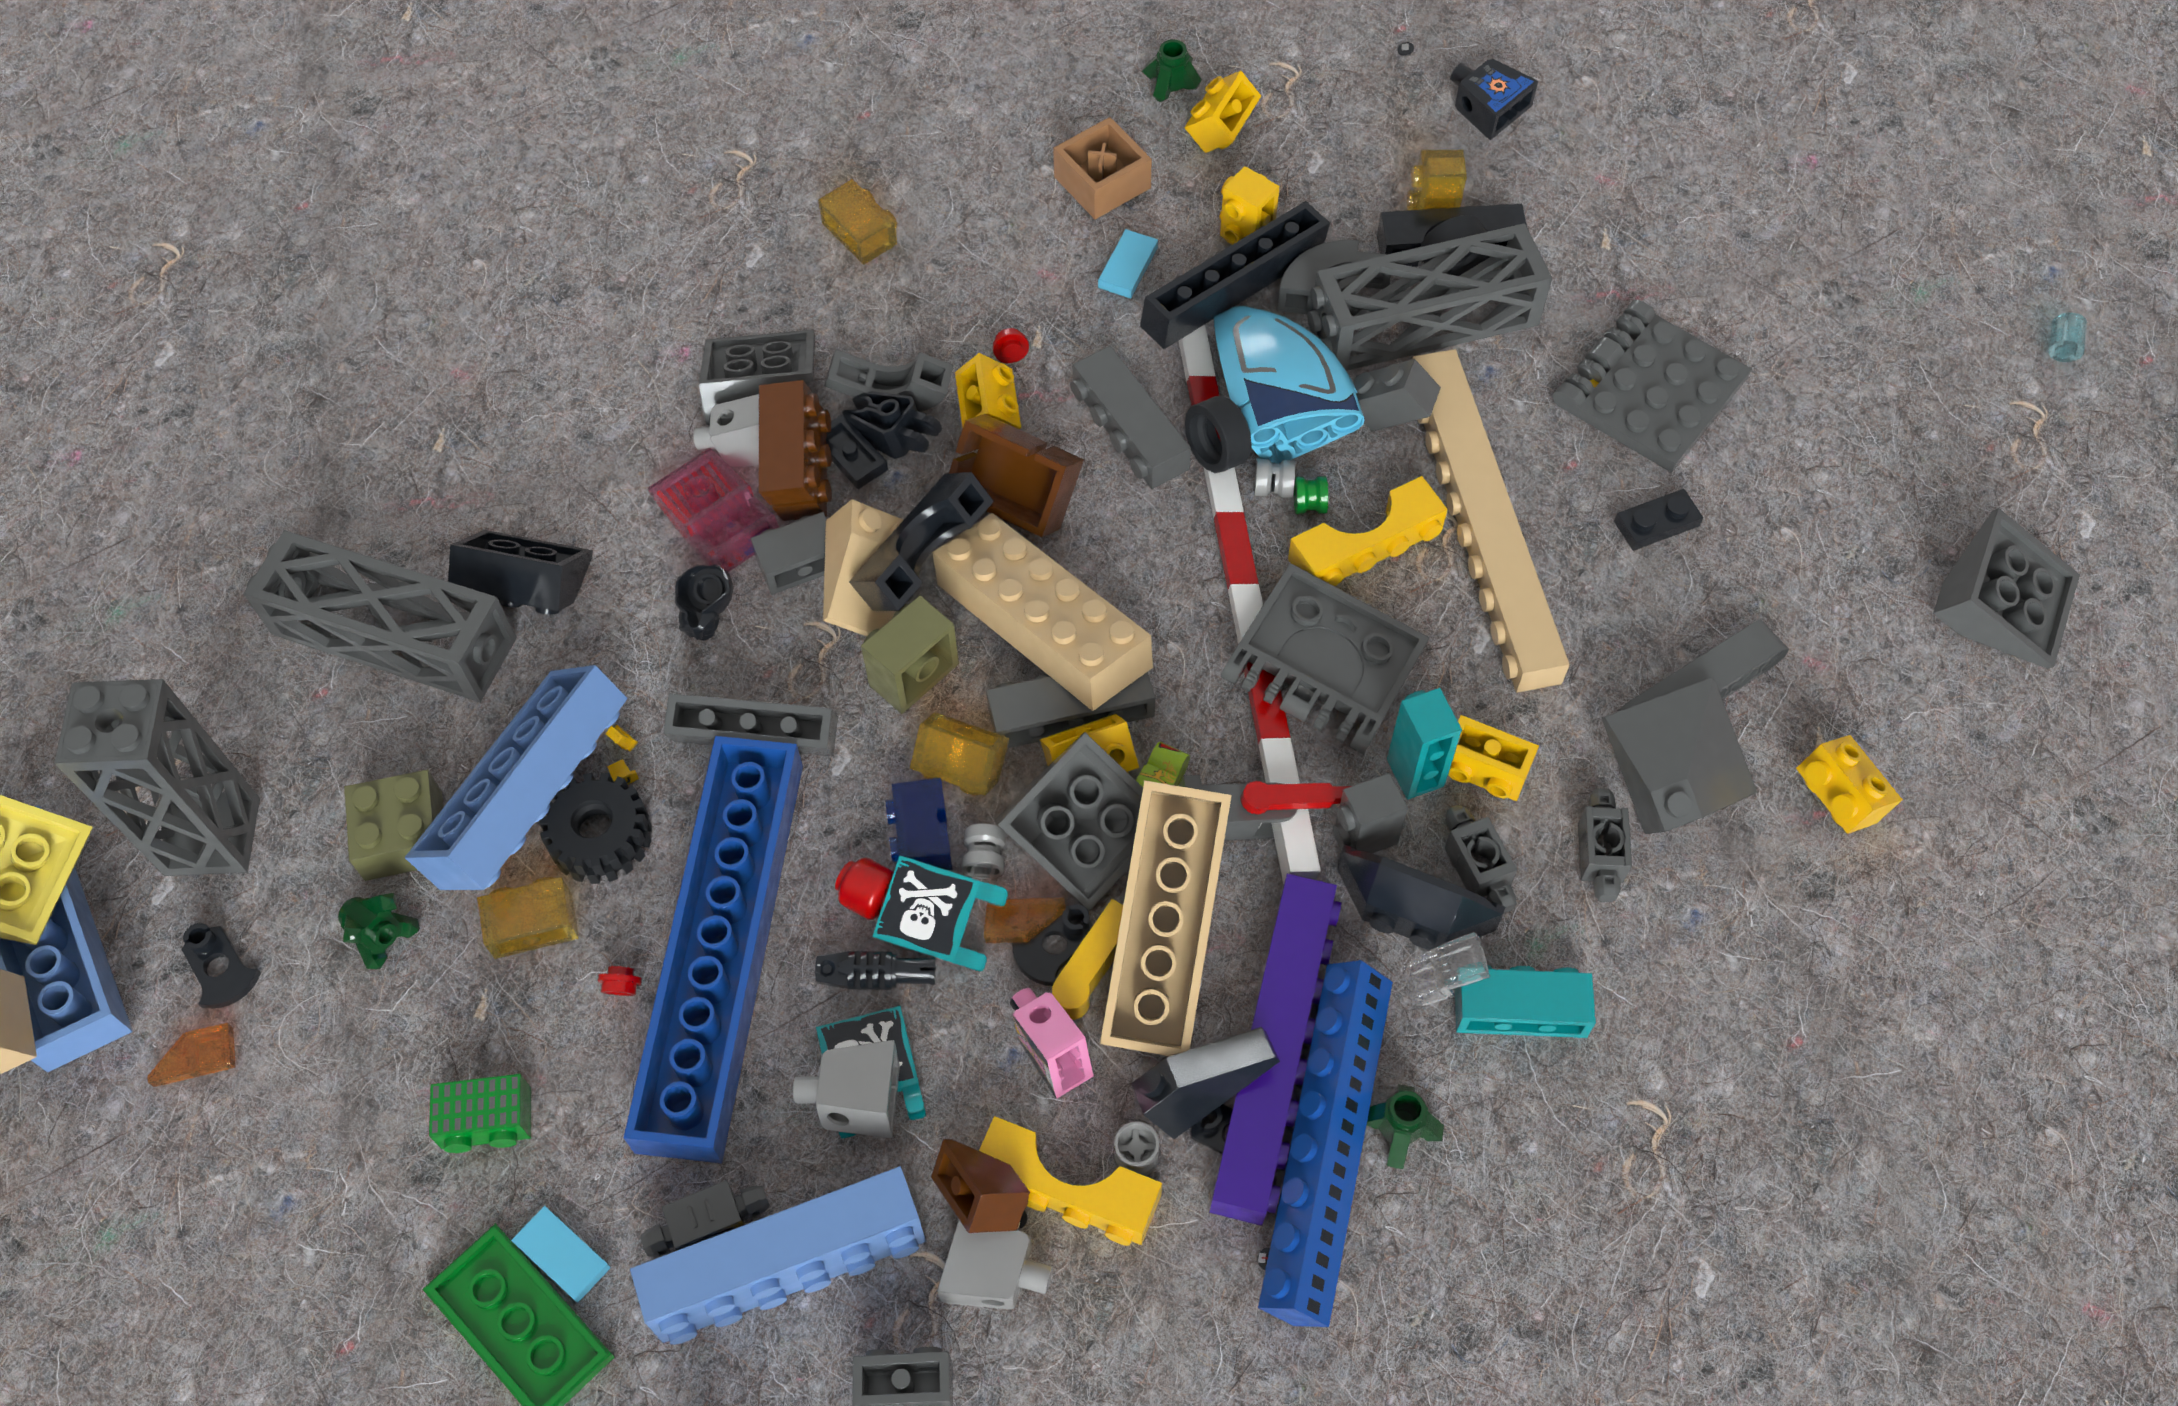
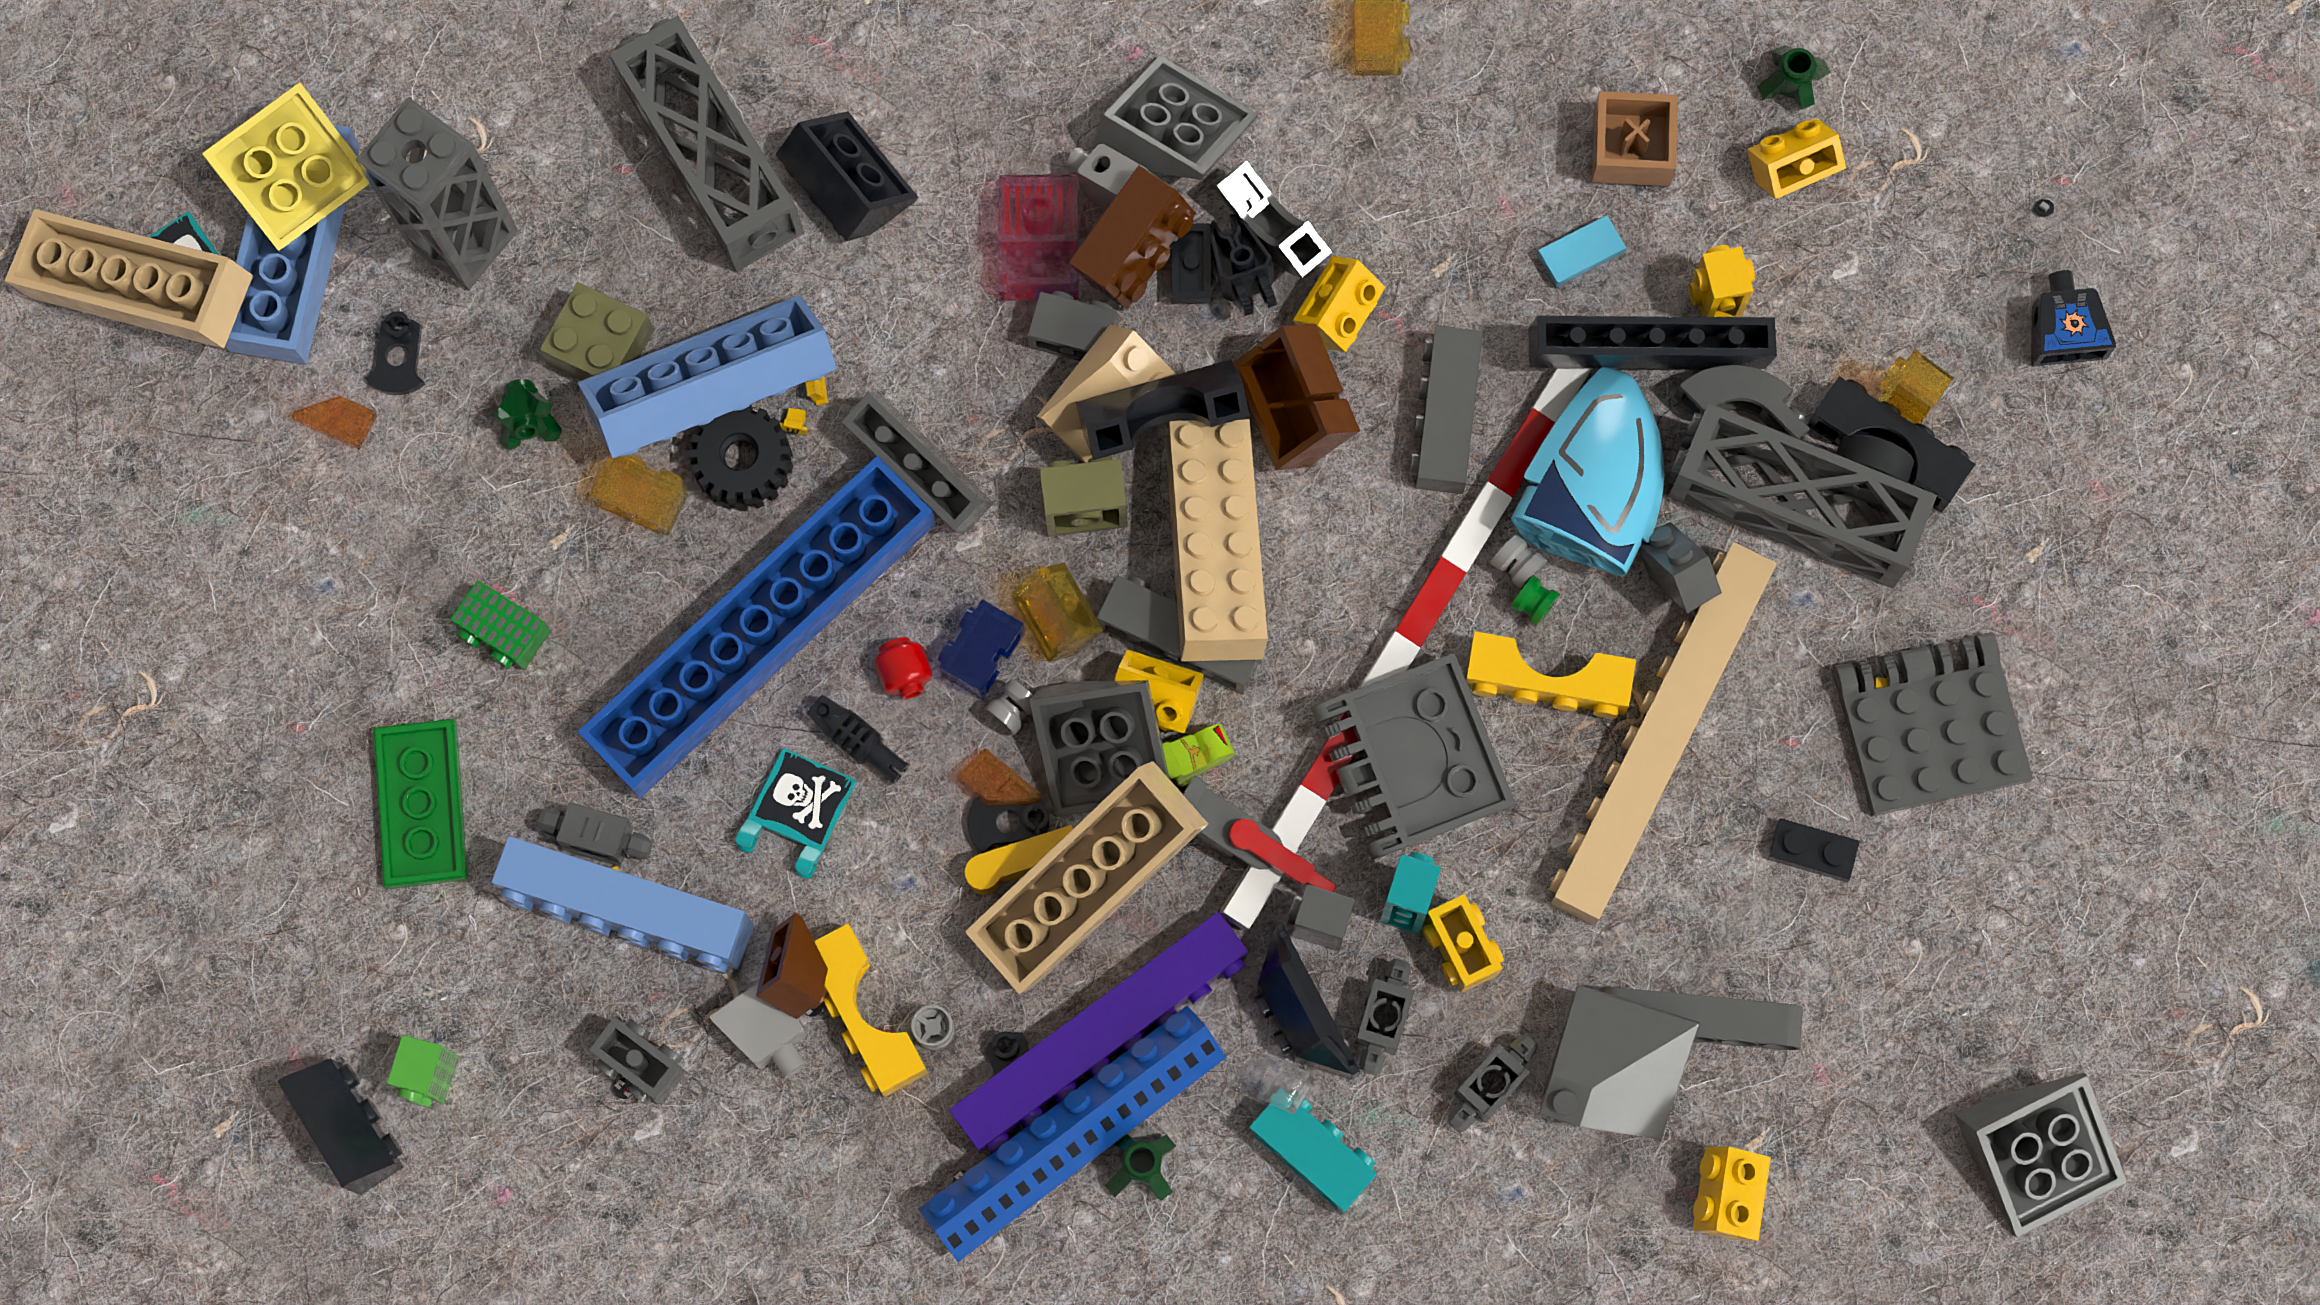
camera: 40 degrees right, 15 degrees up
medium azure tile [511,1206,611,1303] -> none
red plate [598,966,642,996] -> none
black hair [675,564,733,641] -> none
light grey torso [793,1040,900,1138] -> none
flag [872,856,1008,972] -> none
red plate [992,328,1029,363] -> none
bright pink torso [1010,988,1094,1099] -> none
black slope [1131,1027,1280,1139] -> none
black tyre [1185,395,1252,473] -> none

